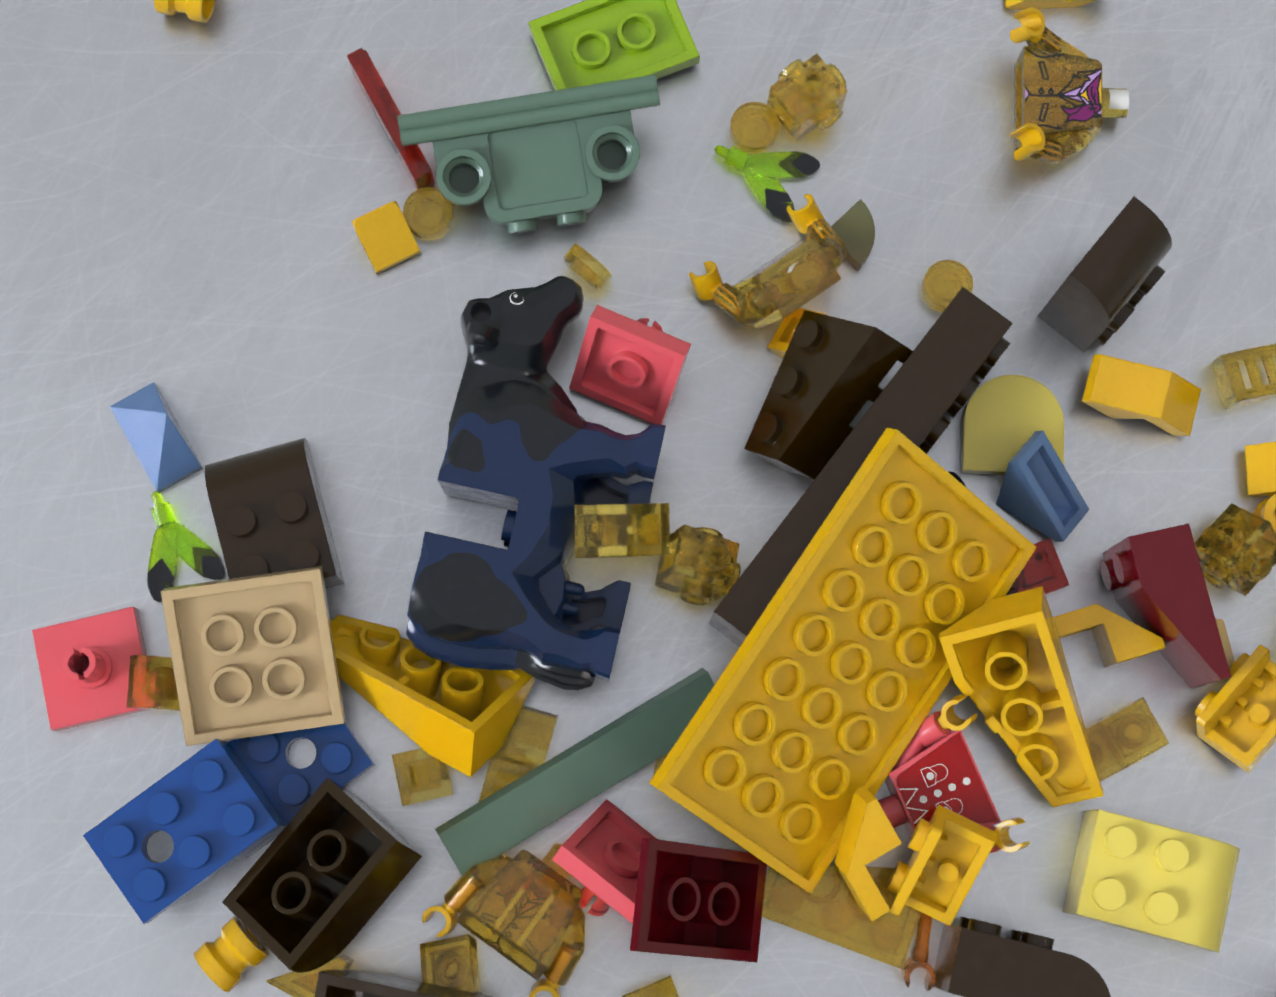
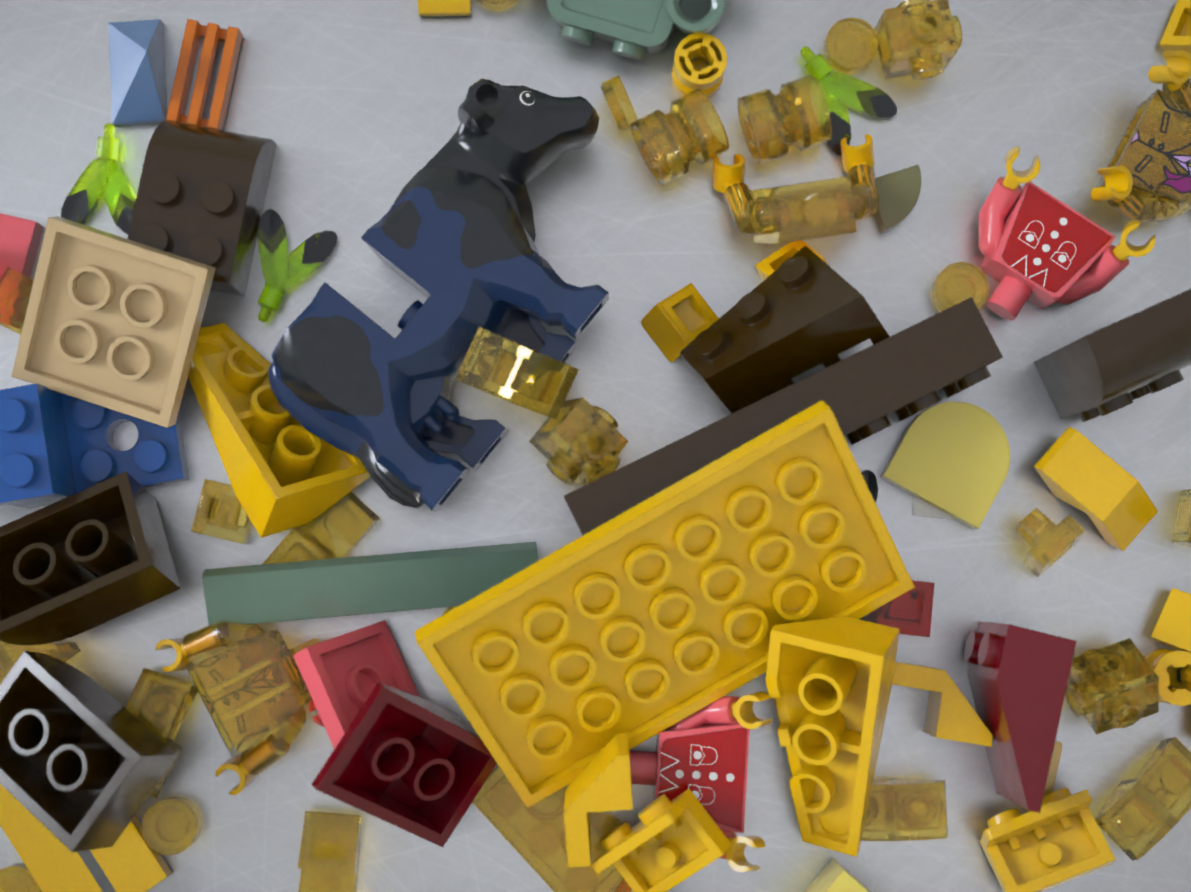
camera: 30 degrees right, 5 degrees up
coral tile [569,305,691,425] -> none
medium blue slope [996,430,1090,542] -> none
none -> orange tile [166,19,243,130]
none -> clear neon green piece [258,209,338,322]
none -> clear yellow wheel [630,88,729,186]
none -> yellow slope [641,283,719,362]
none -> yellow wheel [671,33,727,102]
none -> clear yellow wheel [737,75,832,165]
none -> torso [978,147,1156,321]
none -> clear yellow tile [1016,508,1085,577]

